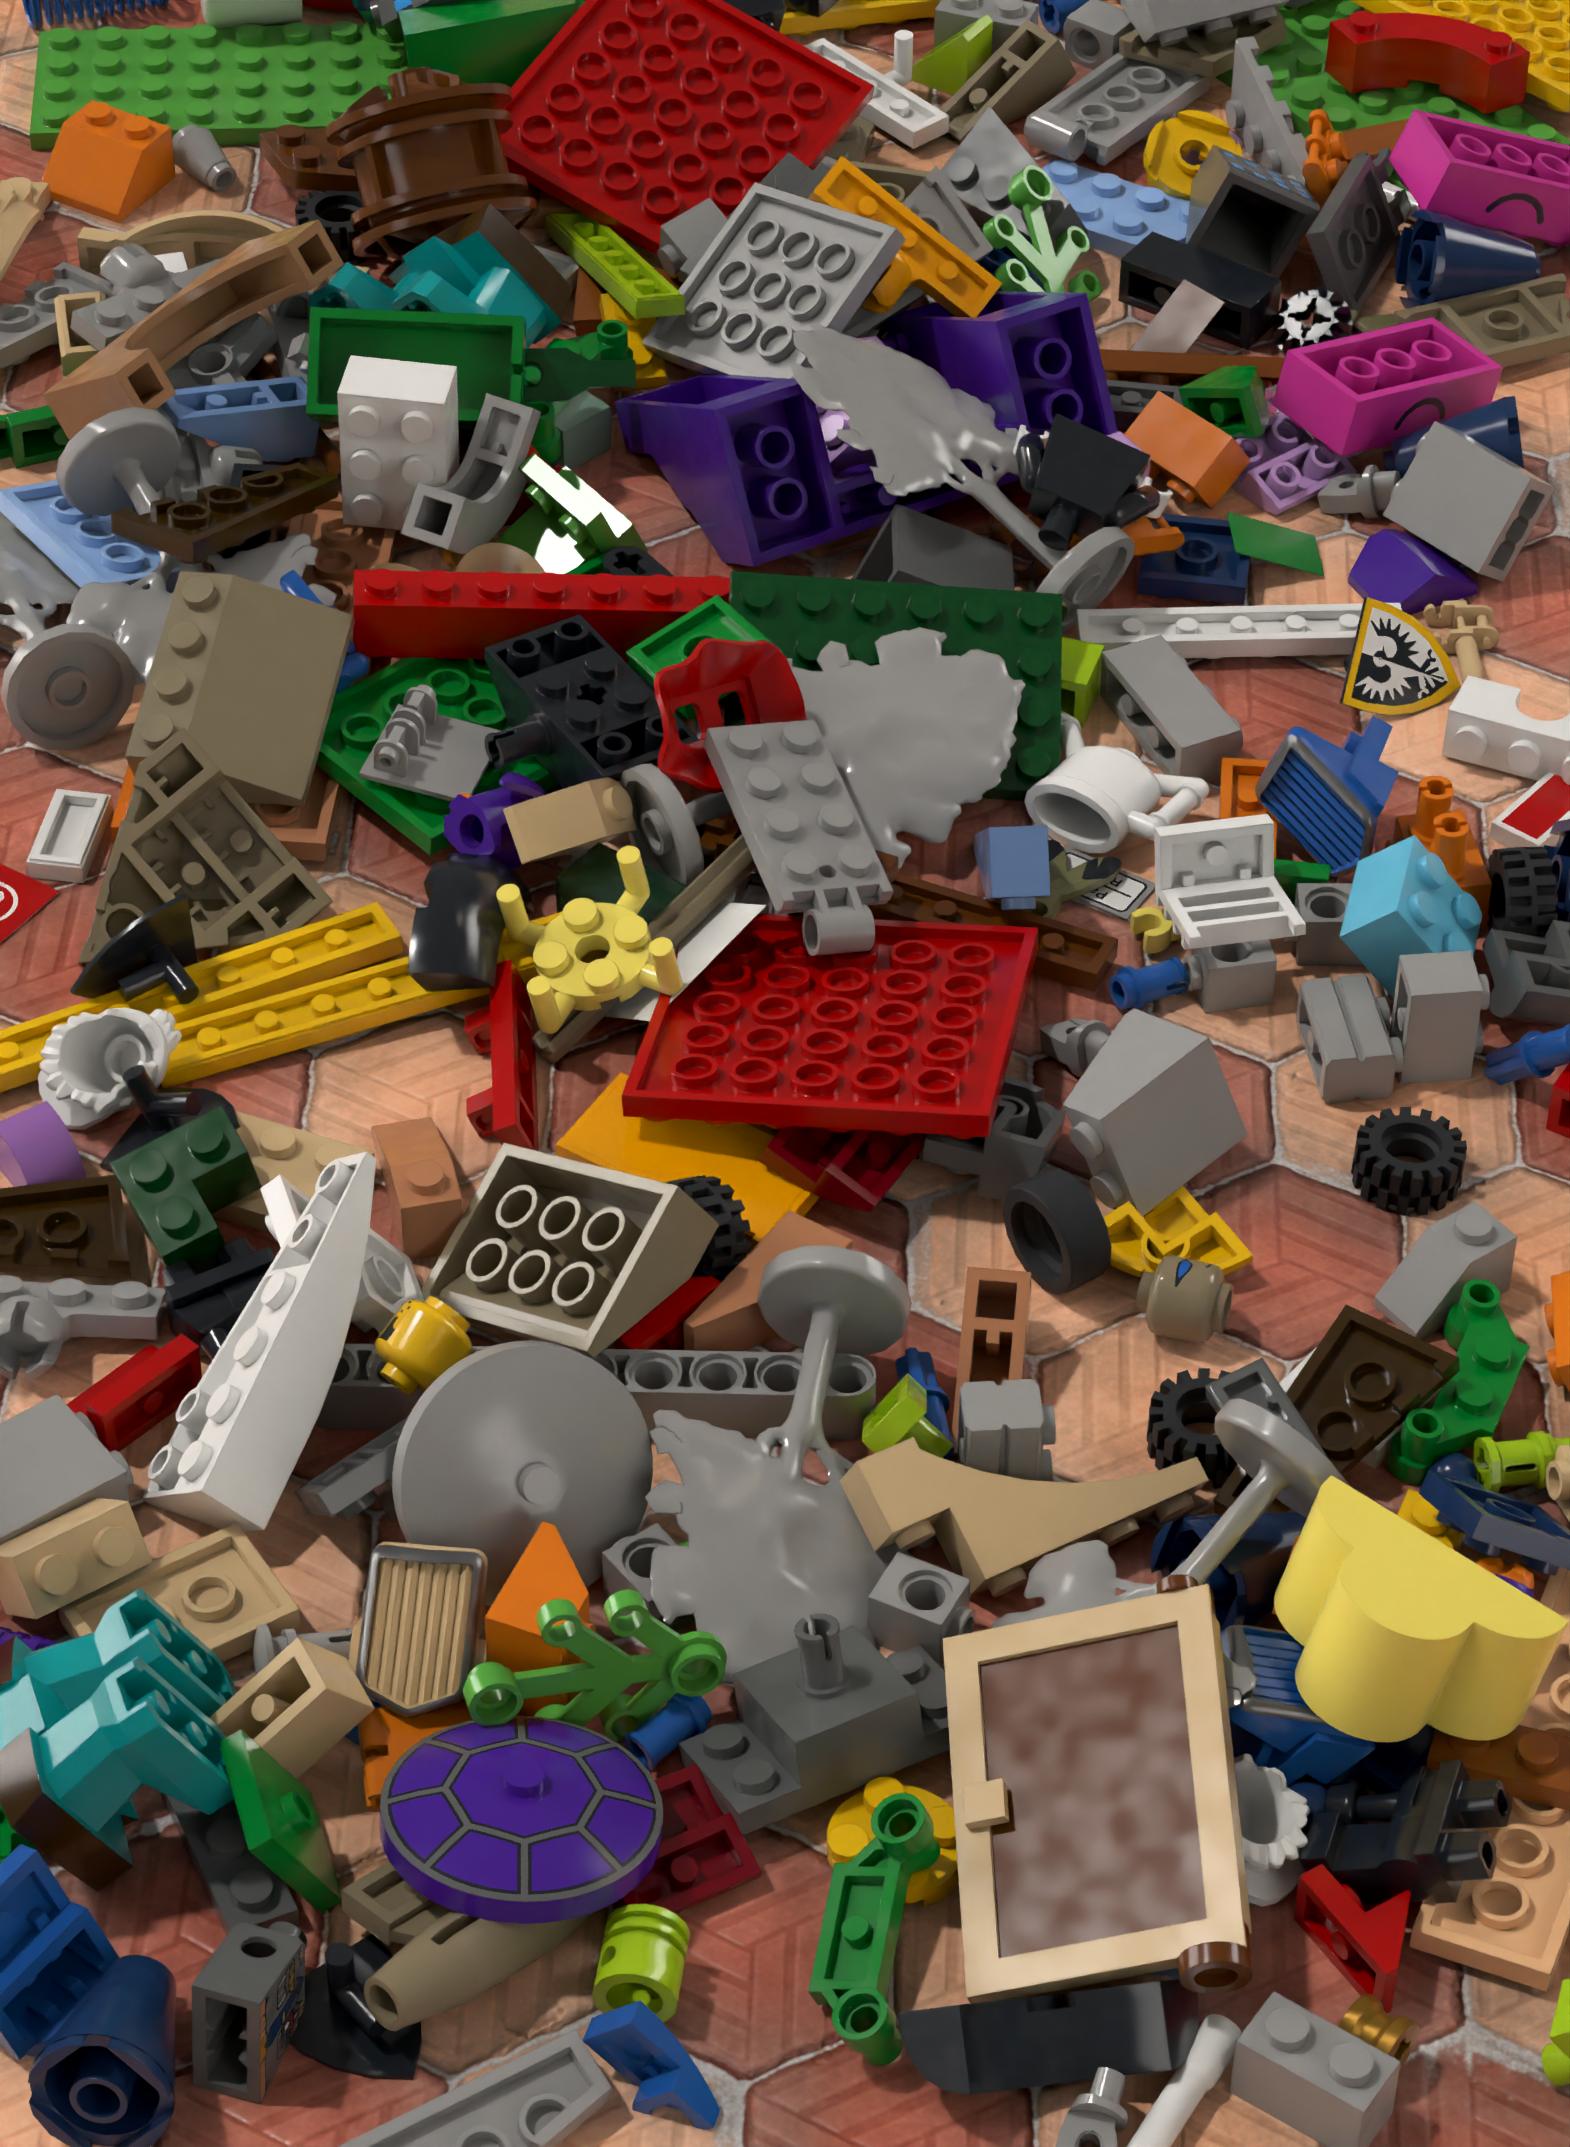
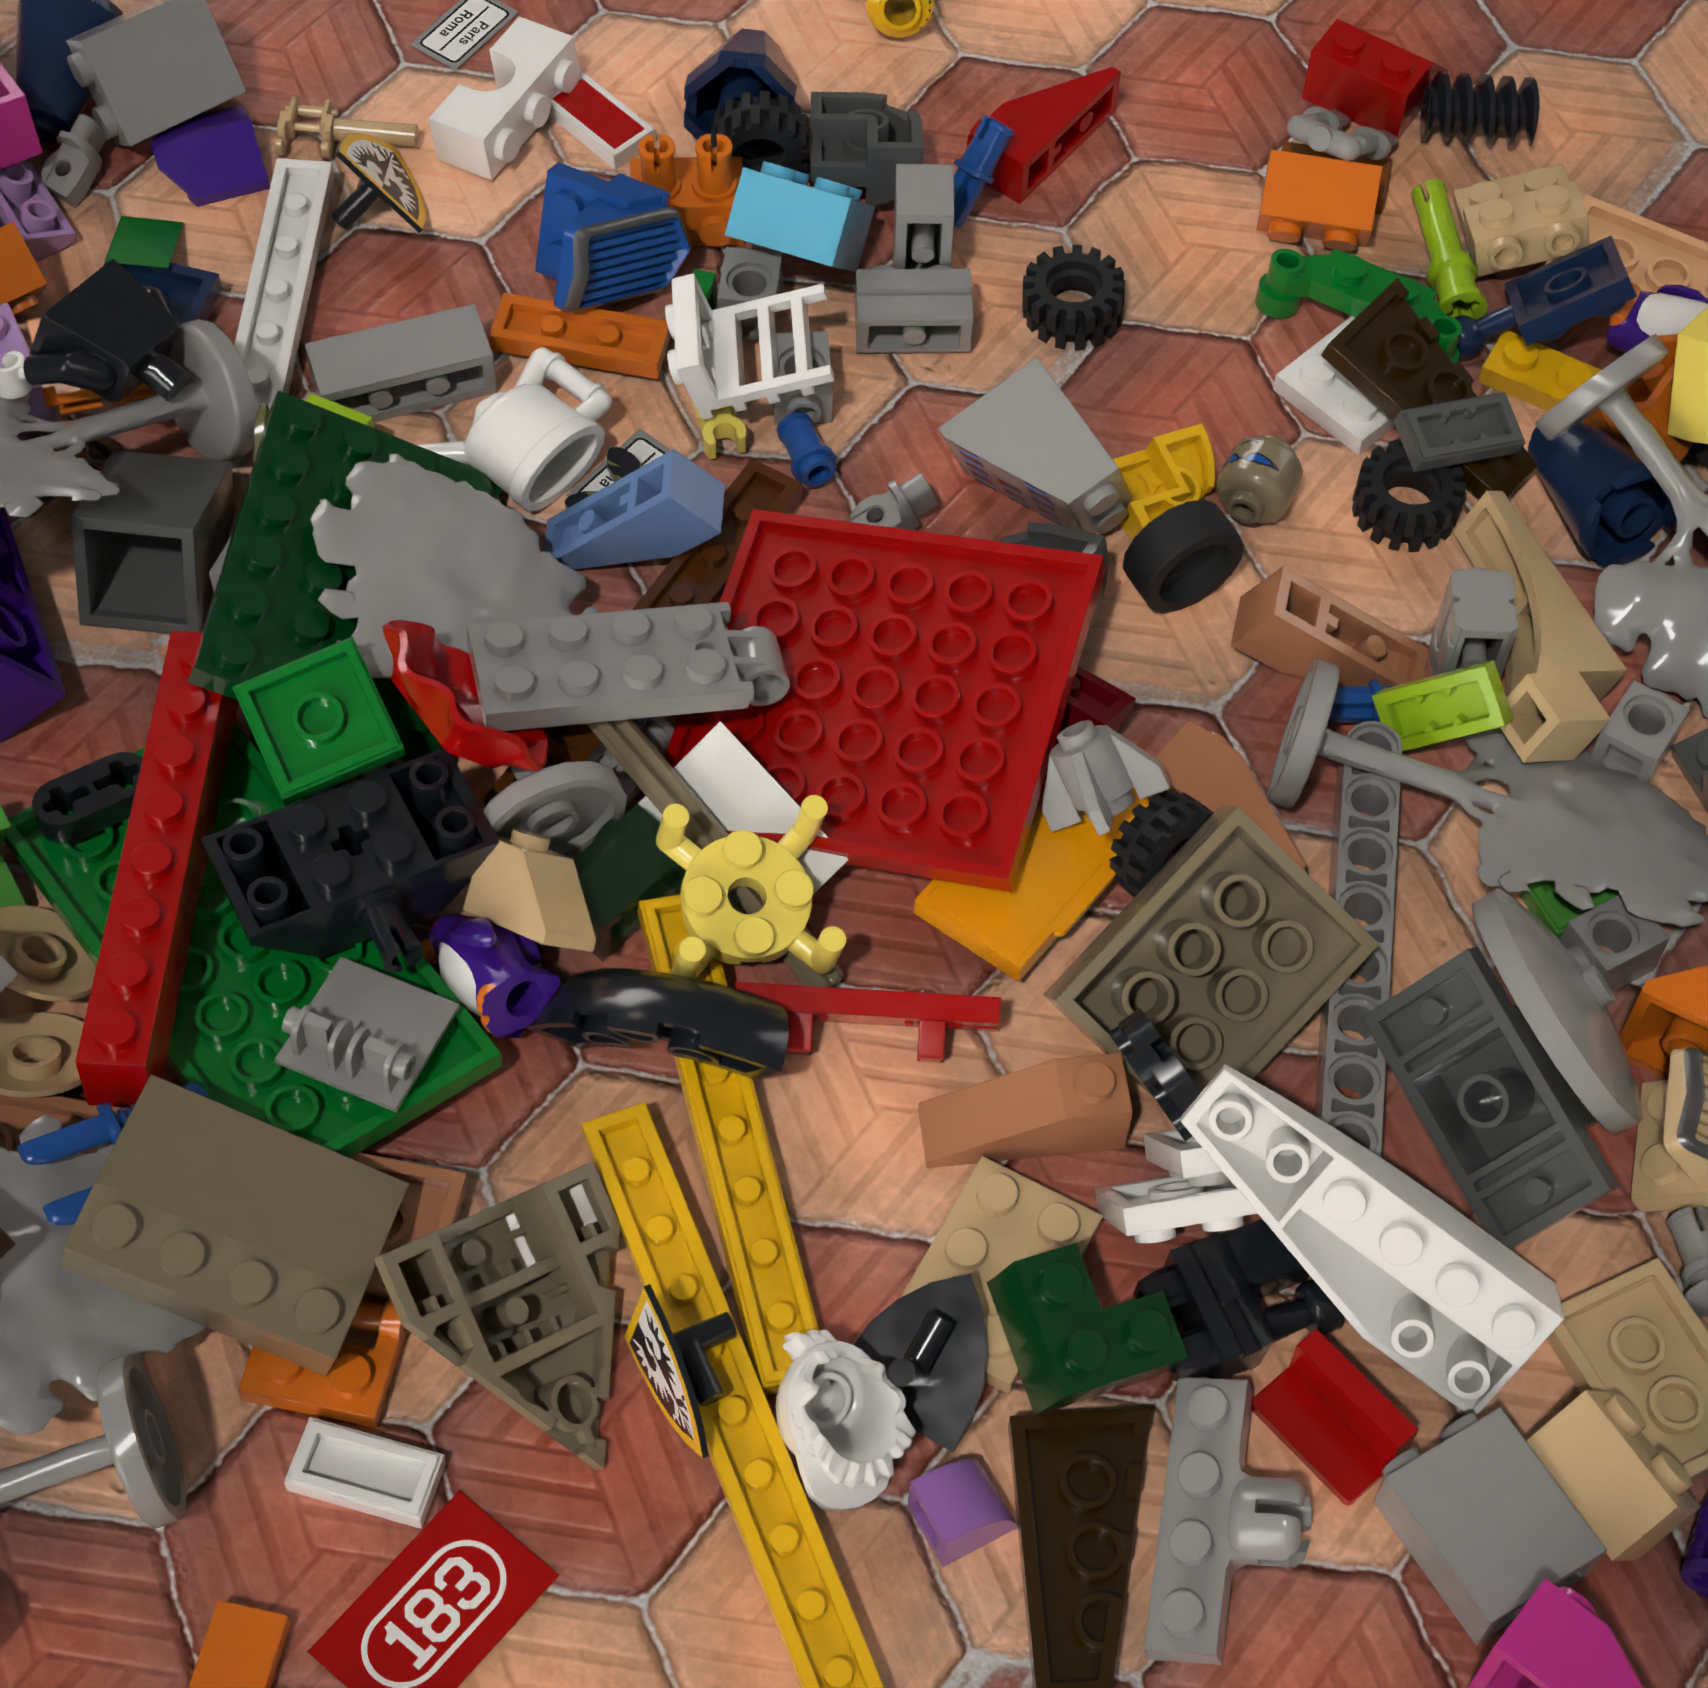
camera: 85 degrees left, 15 degrees up
yellow head [375,1296,472,1396] -> none
light grey slope [1374,1201,1517,1339] -> none
none -> light grey brick [1042,720,1171,836]
none -> black plate [1108,1008,1201,1141]

